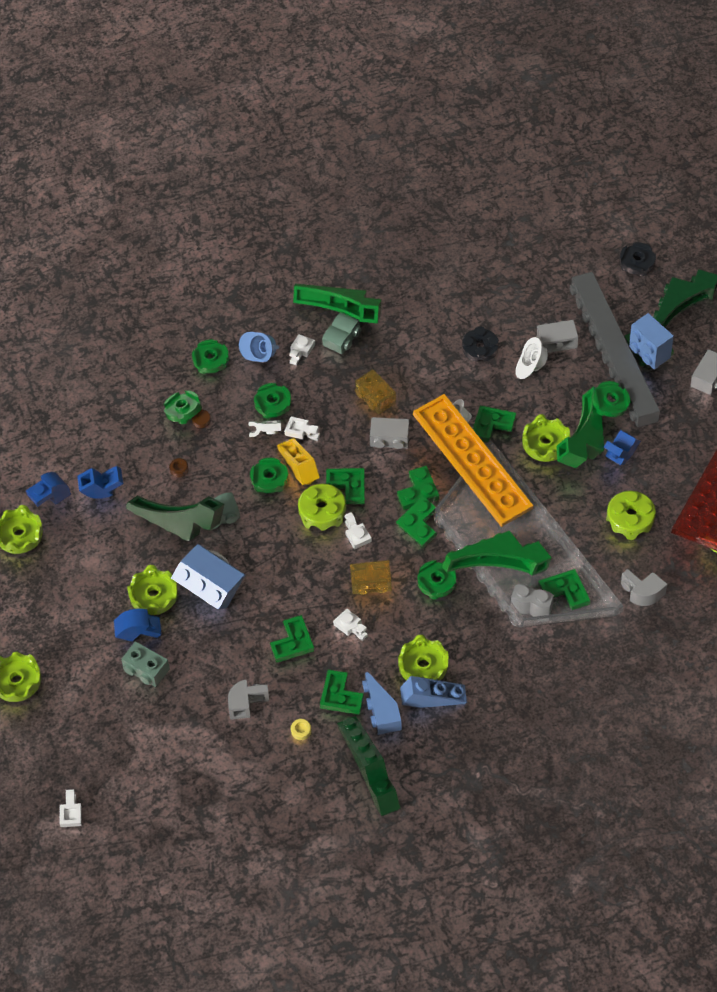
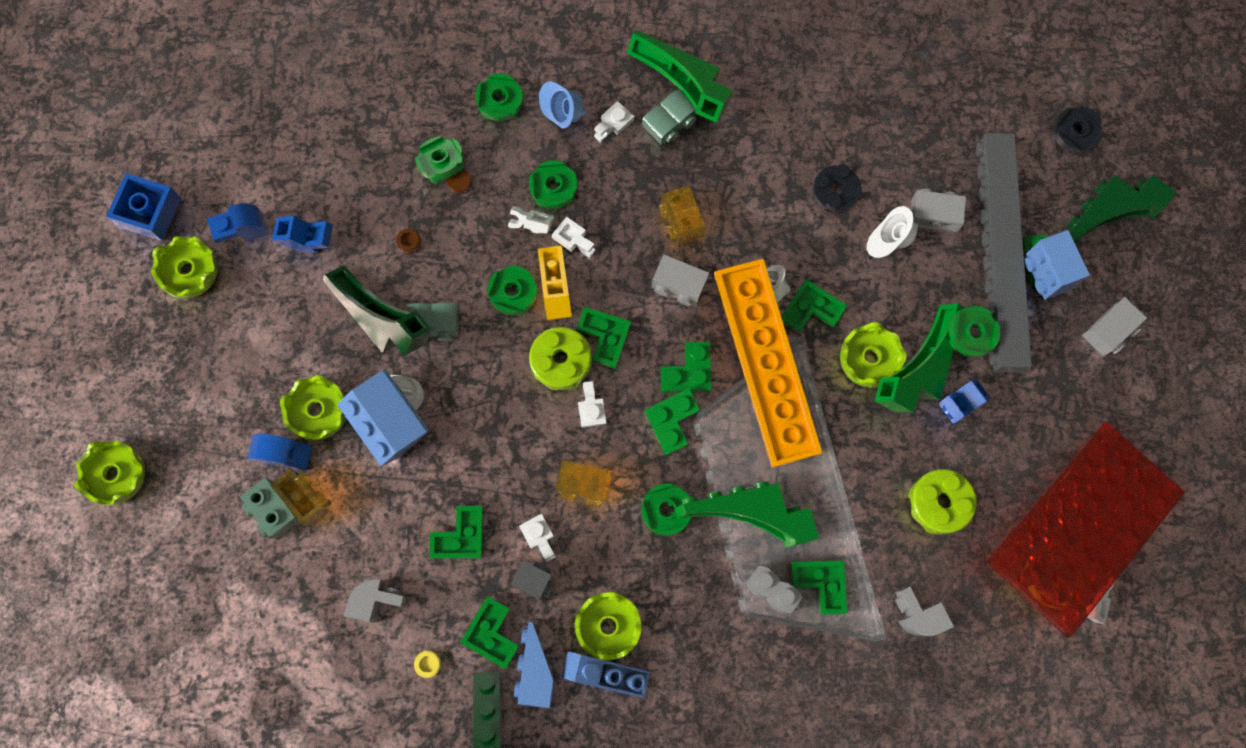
camera: 15 degrees right, 20 degrees up
white plate [60,789,82,827] -> none
none -> clear yellow brick [270,468,330,528]
none -> dark grey brick [511,561,556,602]

